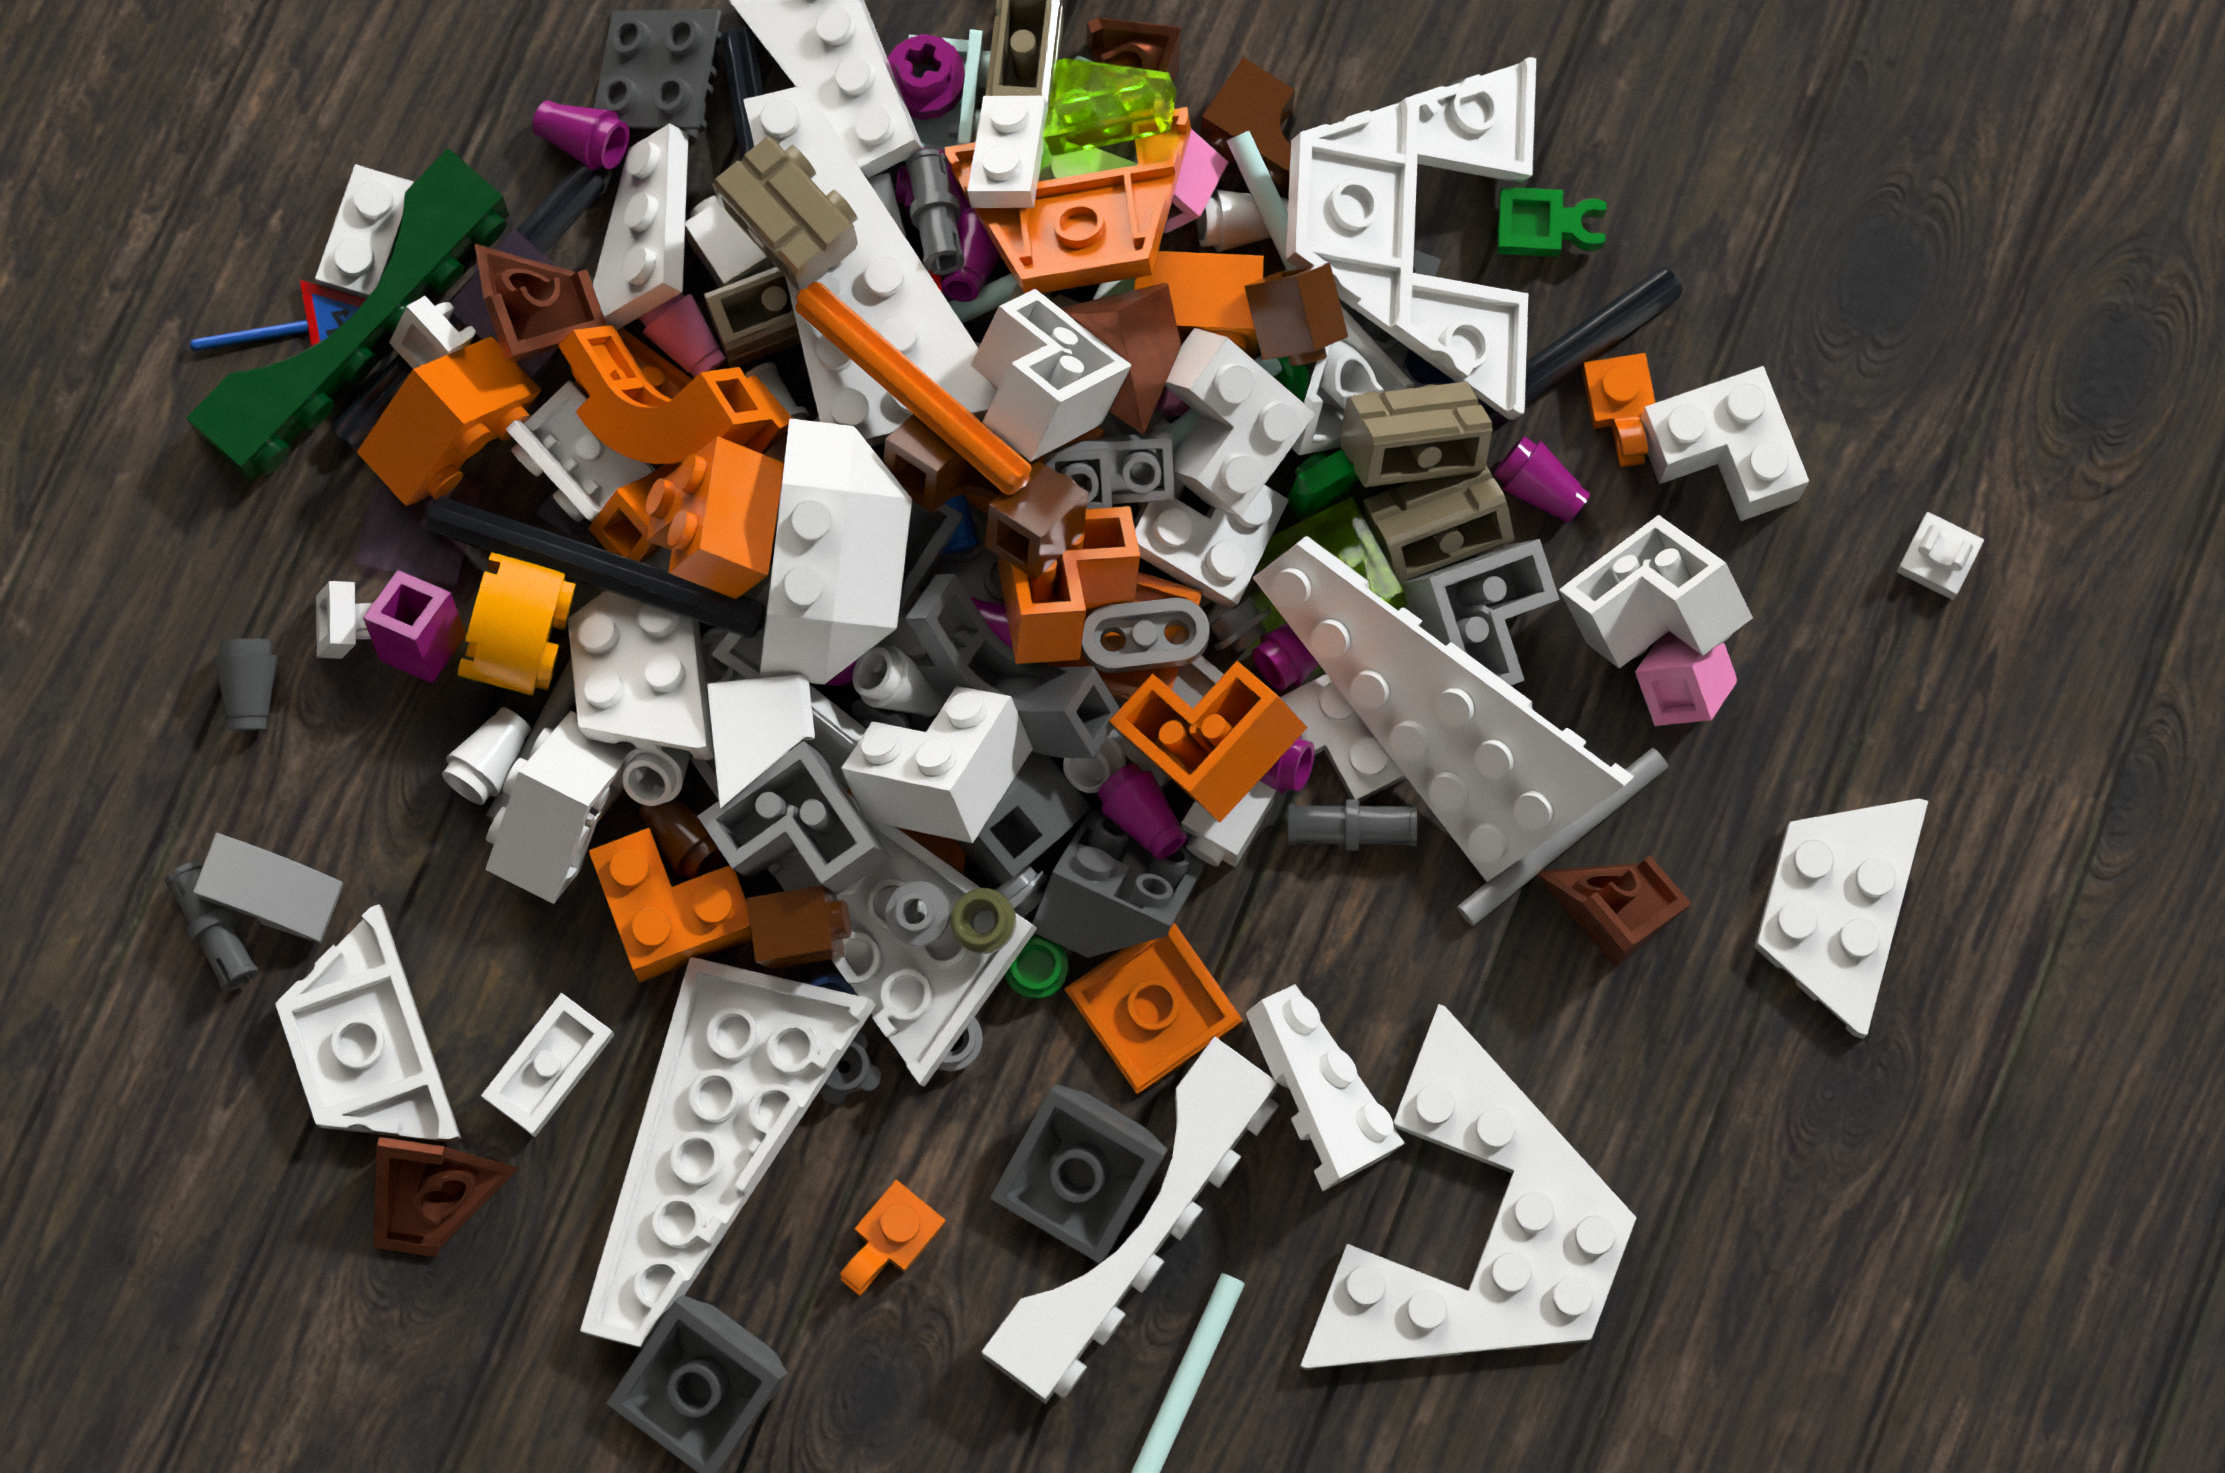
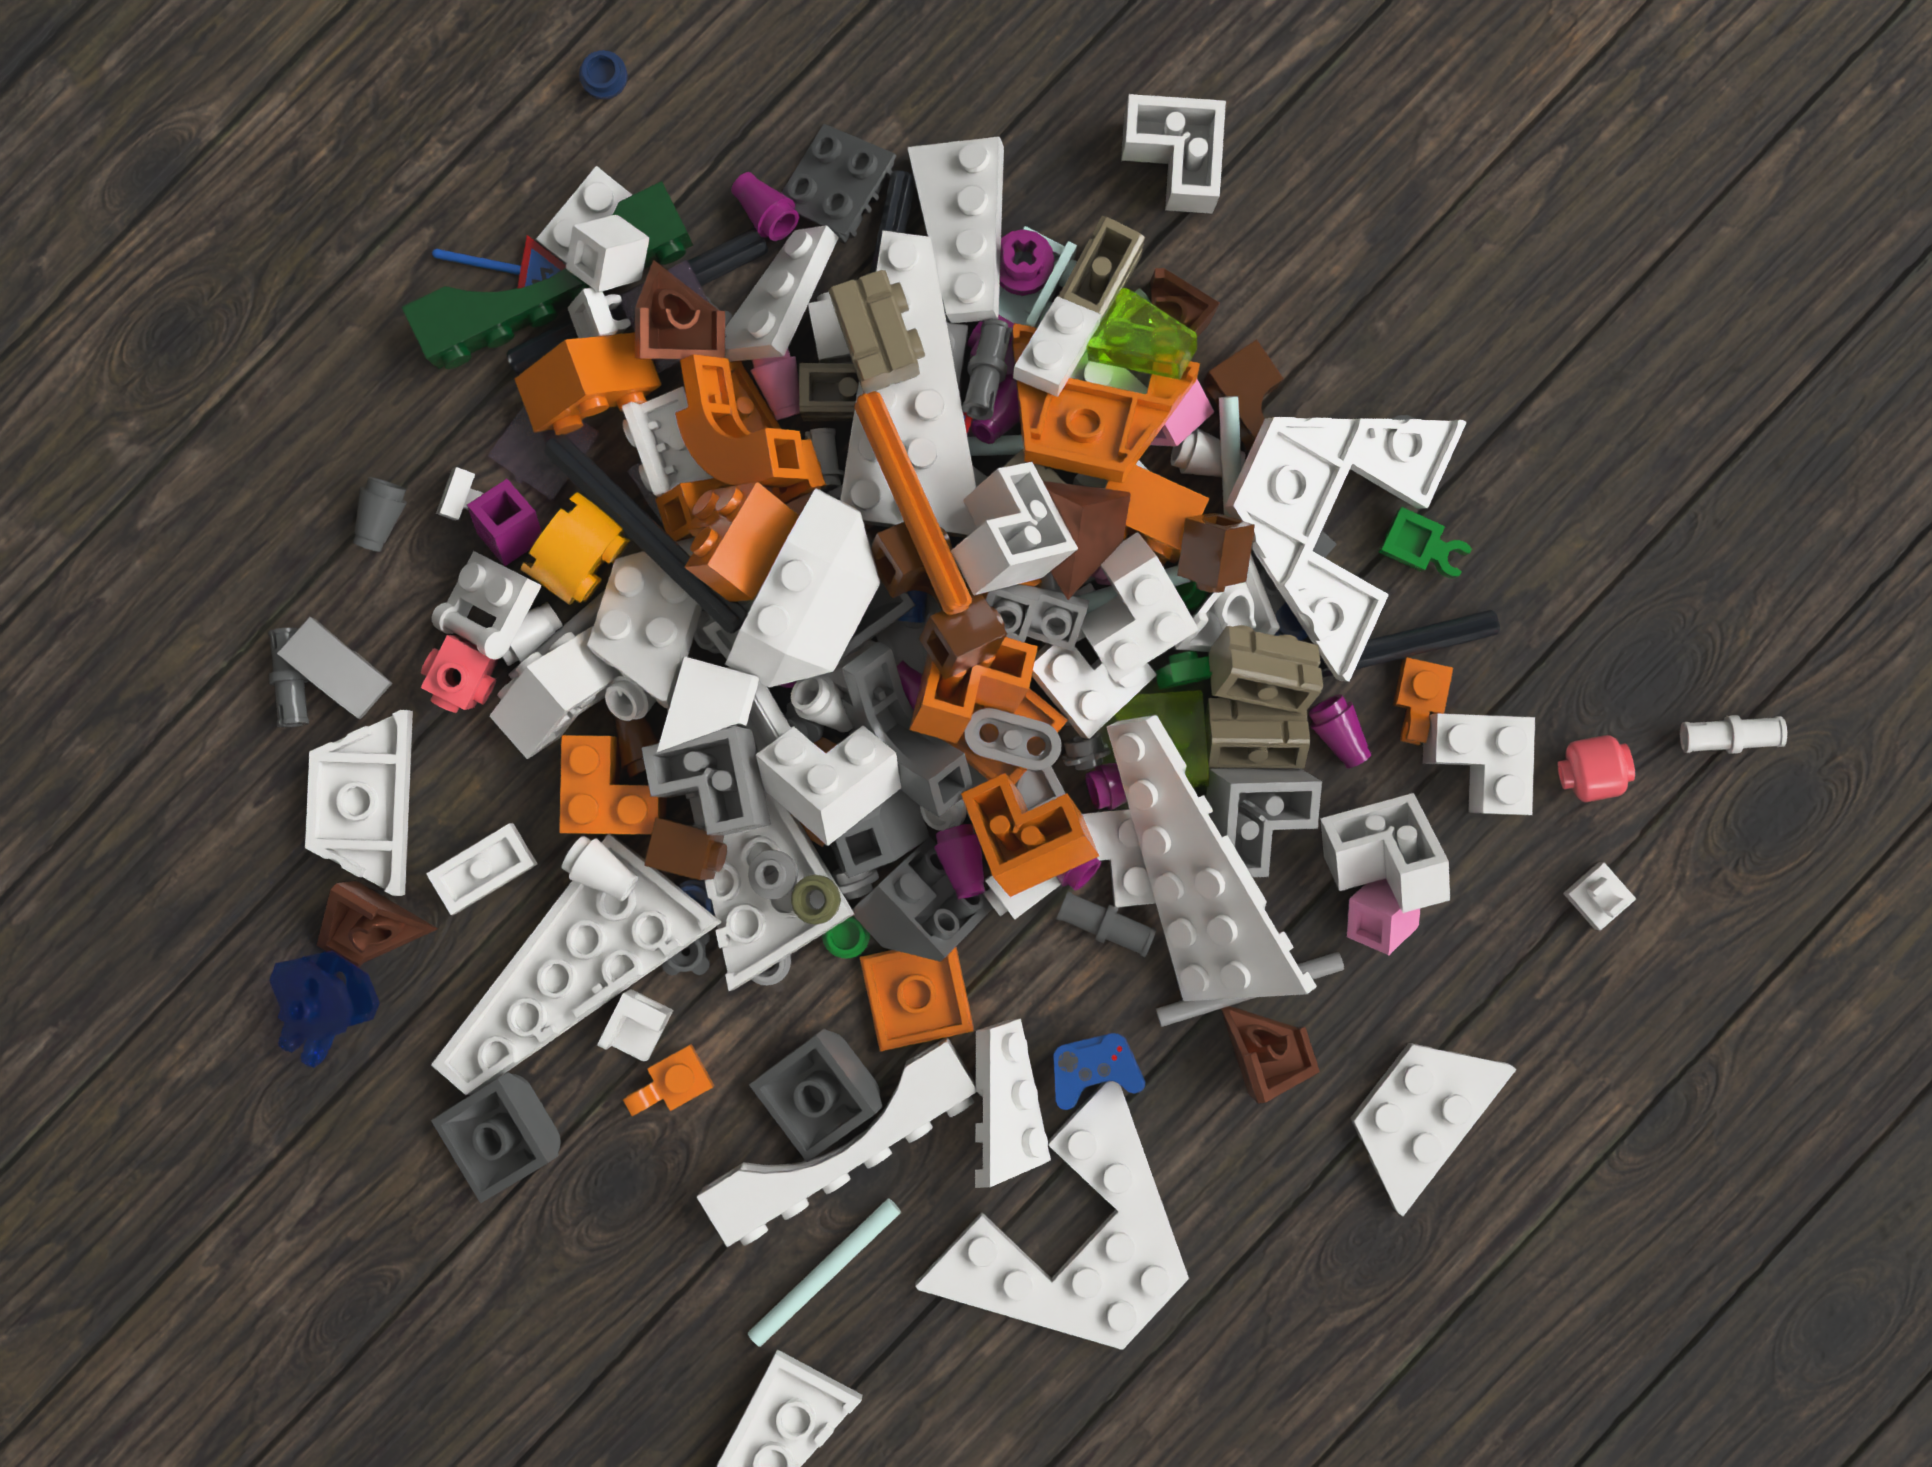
camera: 20 degrees right, 10 degrees up
none -> clear blue hinge [269,951,380,1068]
none -> coral brick [421,635,500,713]
none -> white plate [432,551,542,659]
none -> white cone [562,836,638,901]
none -> white panel [566,215,649,292]
none -> dark blue plate [579,50,628,100]
none -> white panel [597,989,673,1061]
none -> blue piece [1054,1033,1145,1110]
none -> coral head [1558,735,1635,802]
none -> white pin [1680,715,1787,754]

